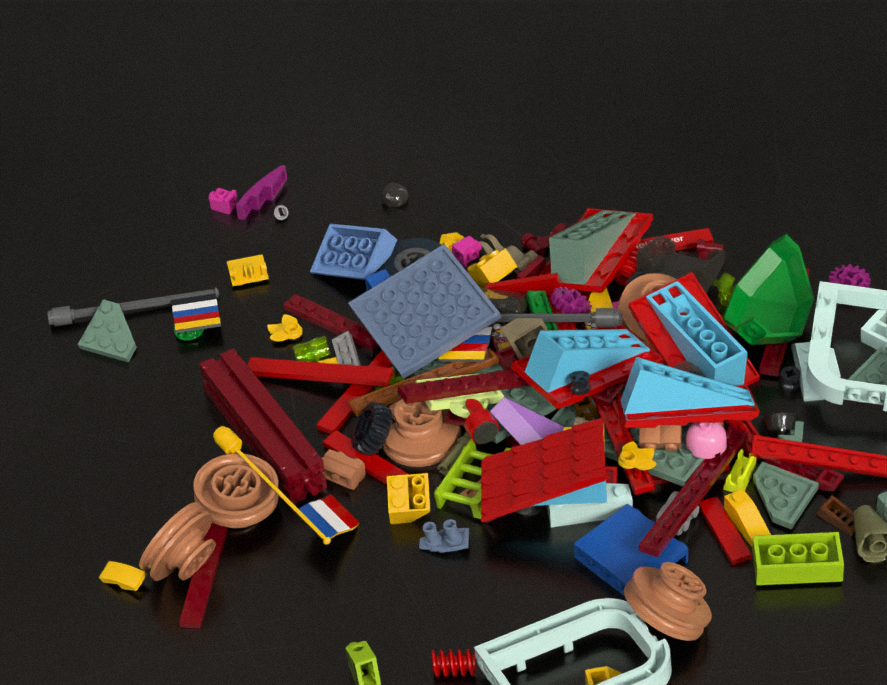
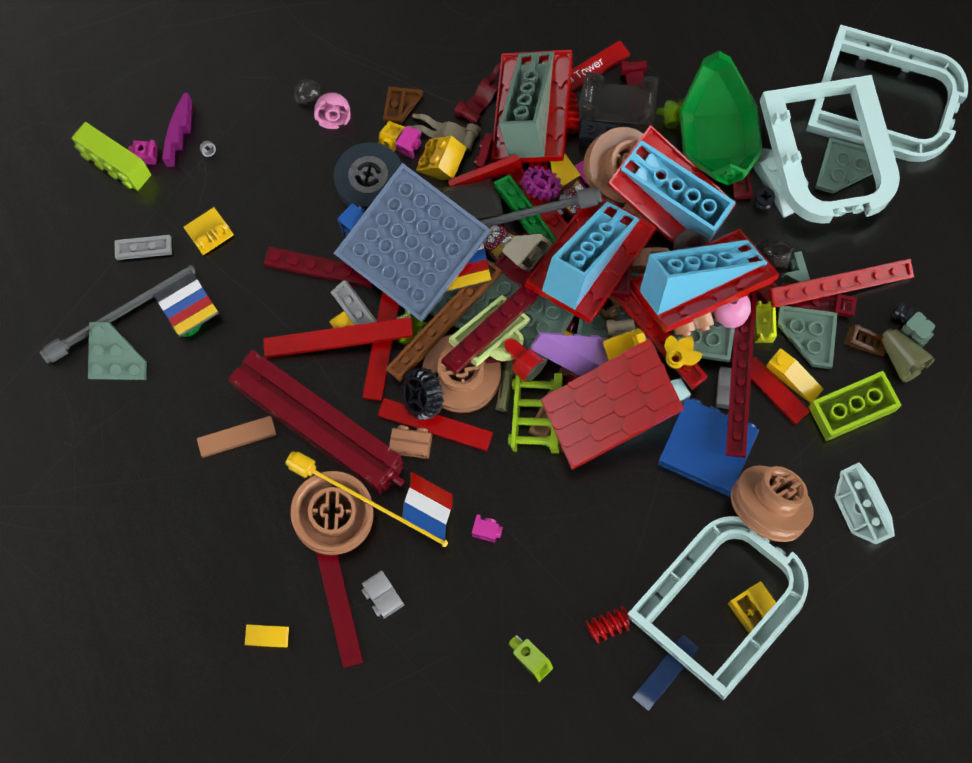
camera: 20 degrees left, 30 degrees up
nougat wheel [139,502,216,581] -> none
yellow plate [267,314,303,342] -> none
clear neon green hips [293,336,331,362] -> none
medium blue slope [310,224,397,280] -> none
yellow slope [387,473,430,524] -> none
sand blue connector [419,519,469,553] -> none
black wheel [569,371,591,395] -> none
magenta gear [829,264,871,288] -> none
none -> lime brick [71,122,151,191]
none -> light grey plate [115,235,172,260]
none -> nougat tile [197,416,277,458]
none -> bright pink cylinder [314,93,350,129]
none -> light grey brick [361,570,405,619]
none -> reddish brown wing [383,86,423,124]
none -> dark pink brick [472,514,503,543]
none -> light aqua wedge [835,463,895,544]

